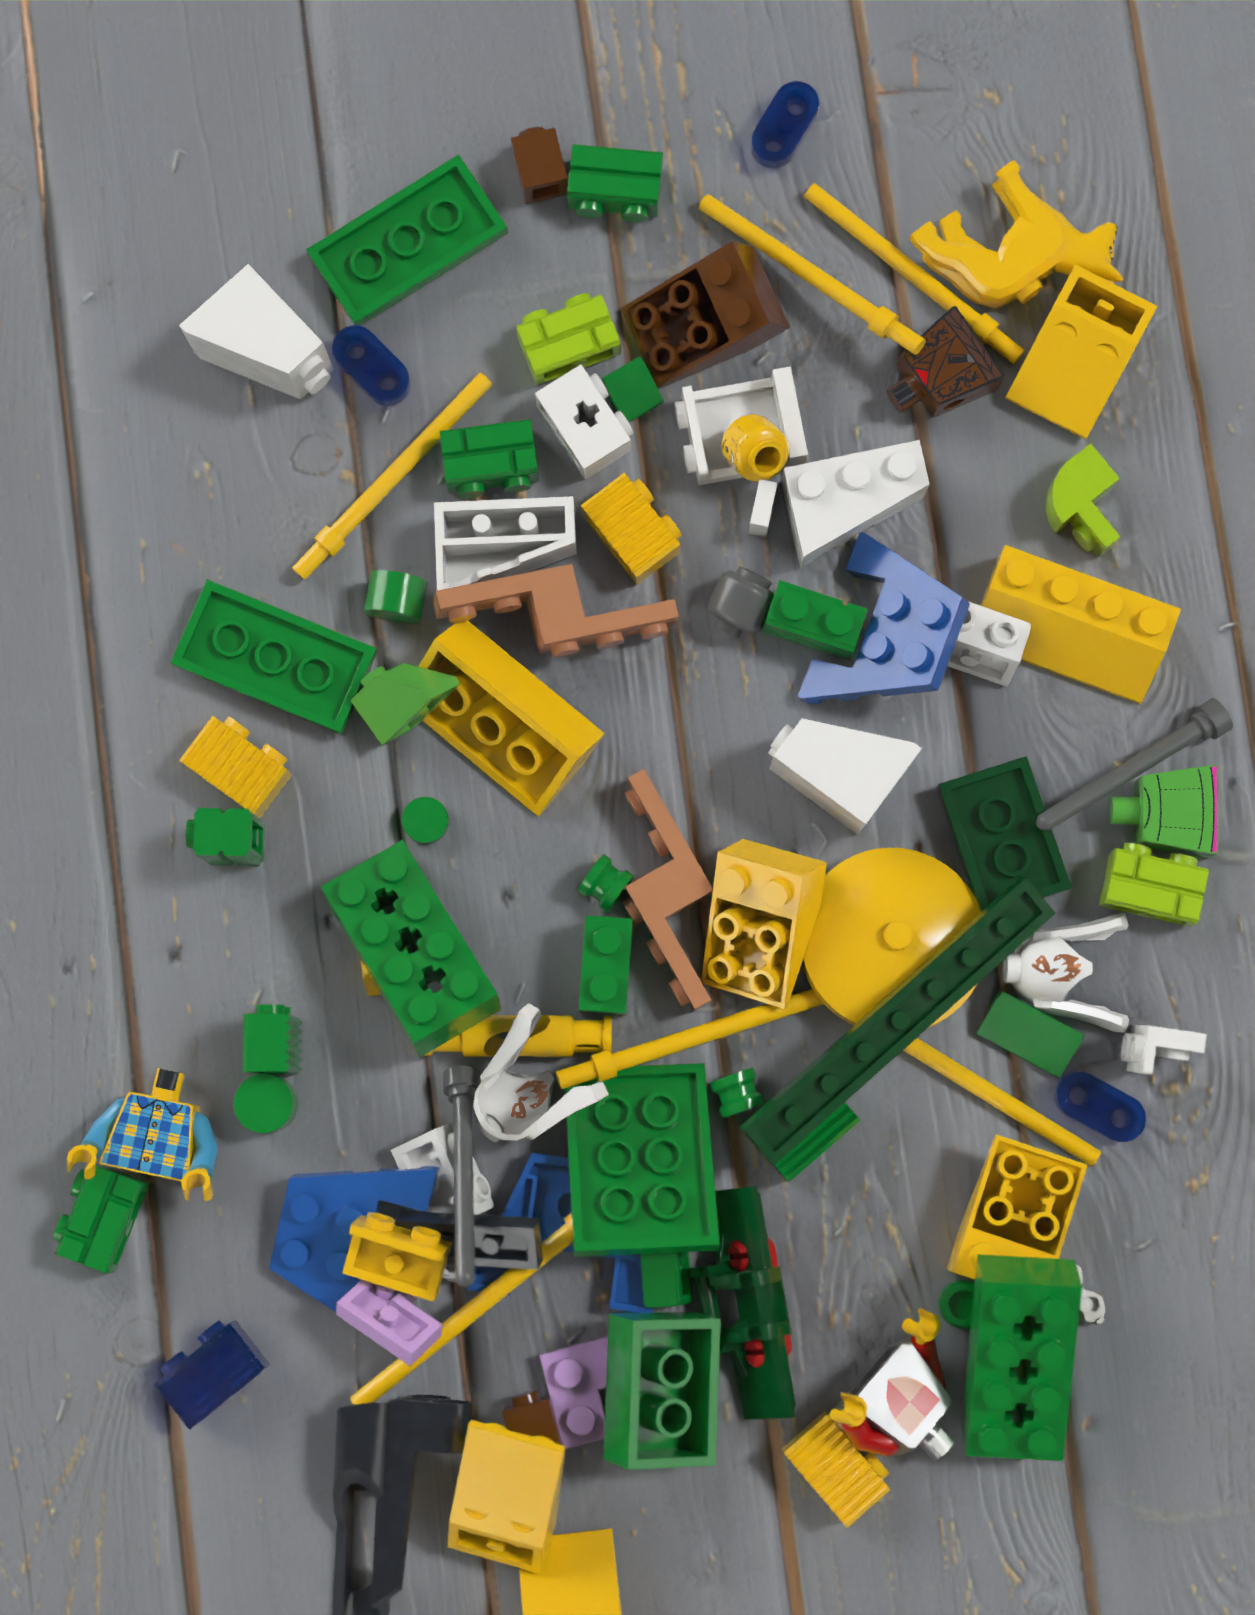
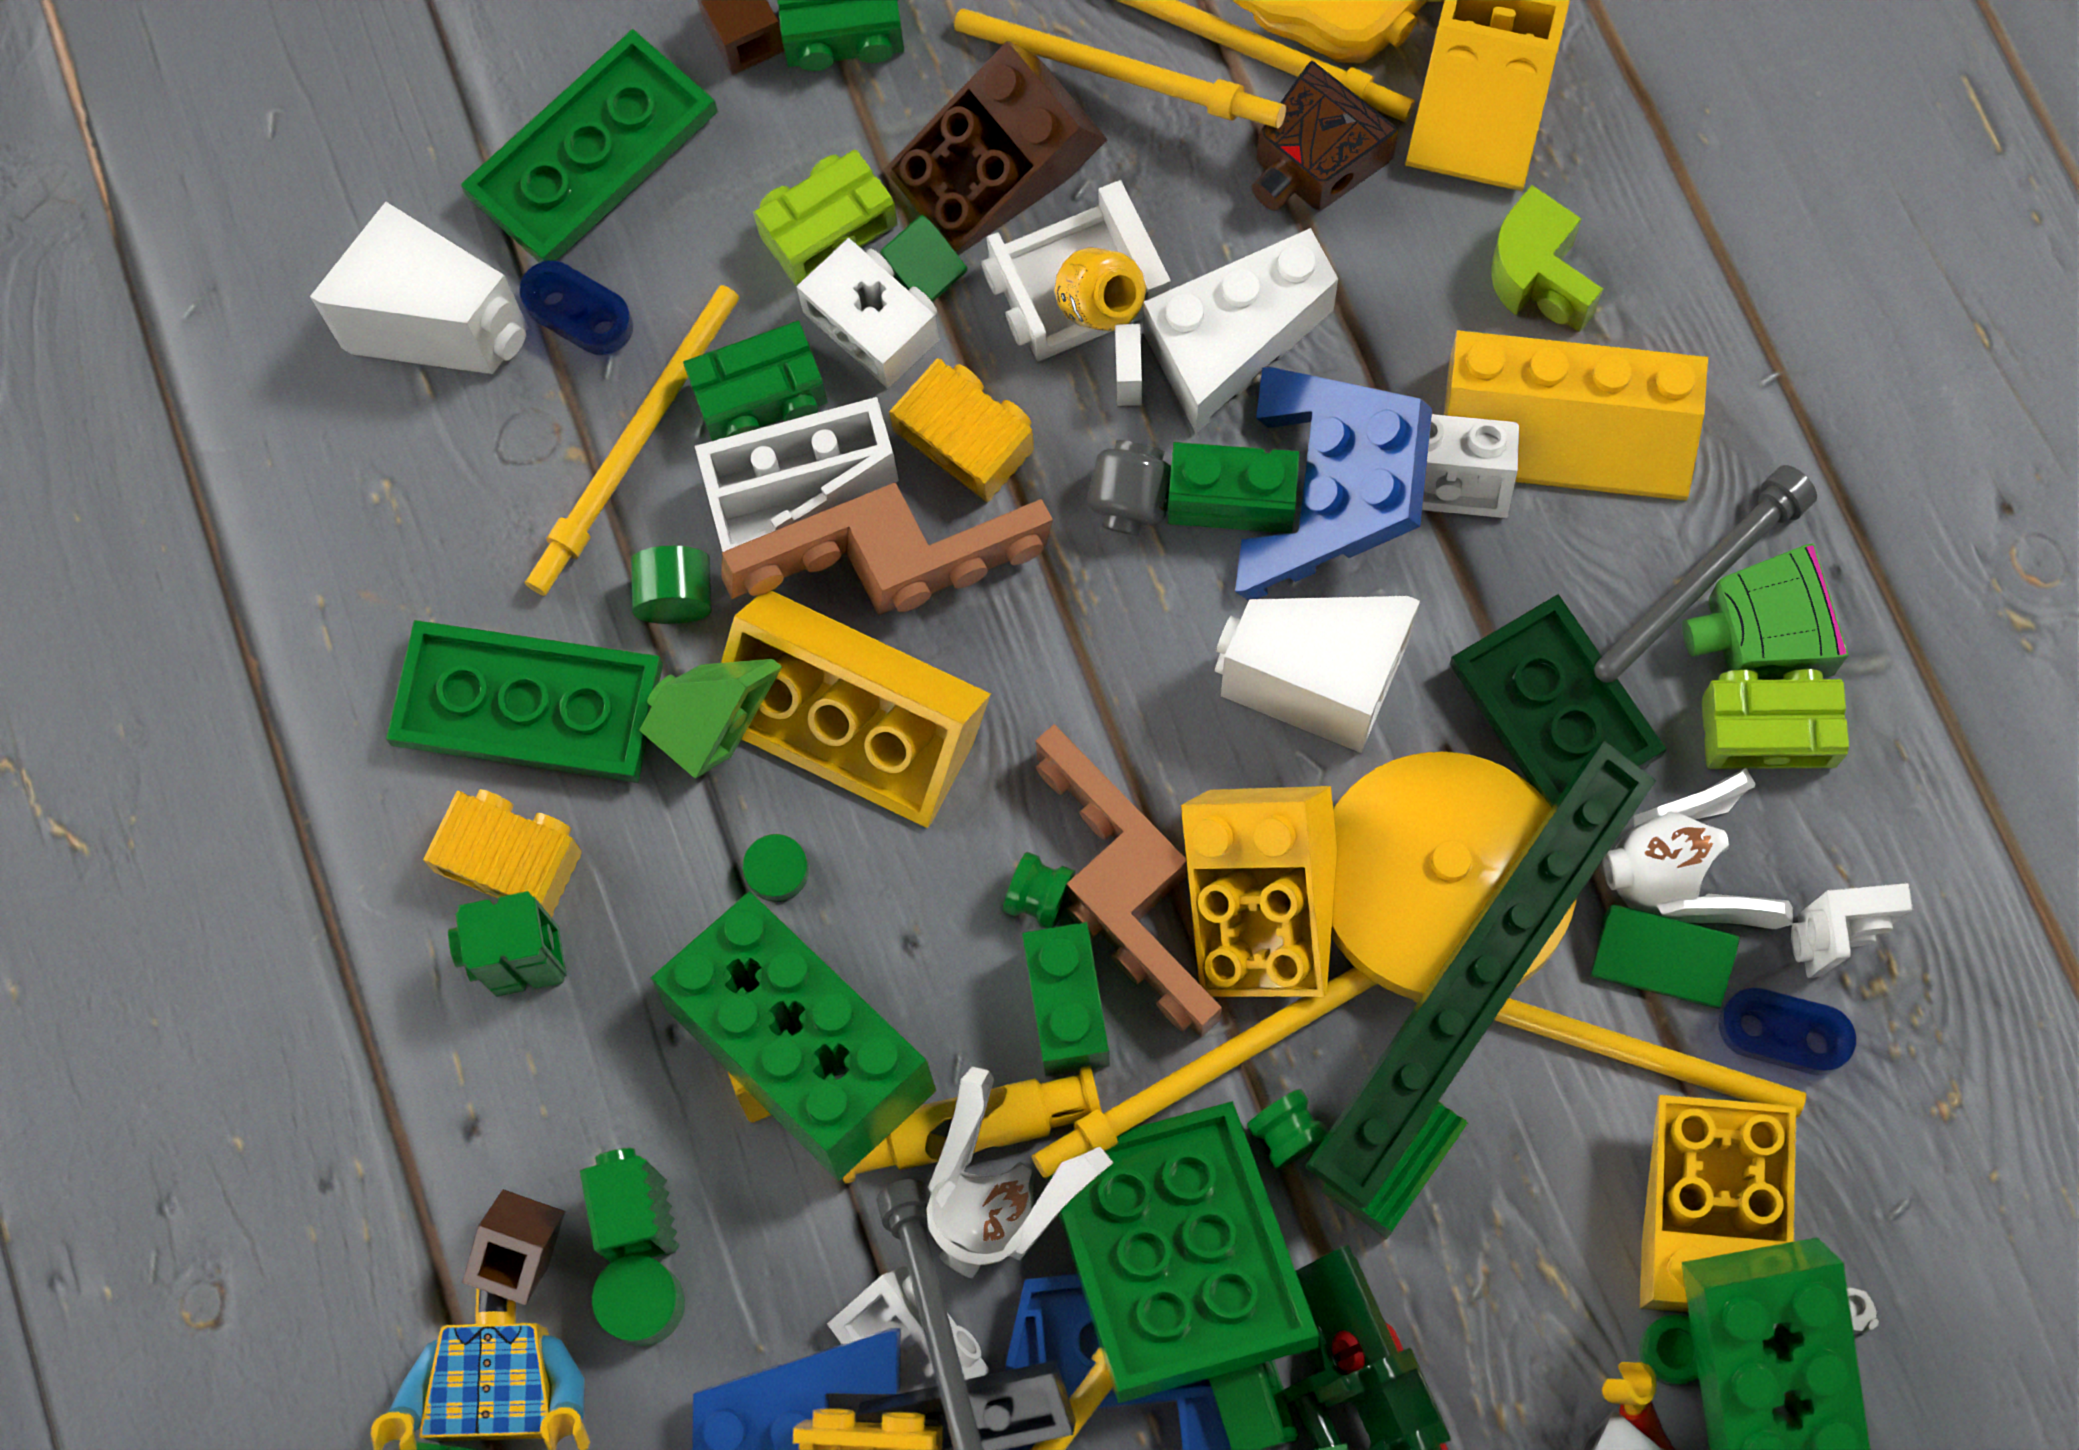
camera: 10 degrees left, 10 degrees down
none -> reddish brown brick [462,1189,565,1305]

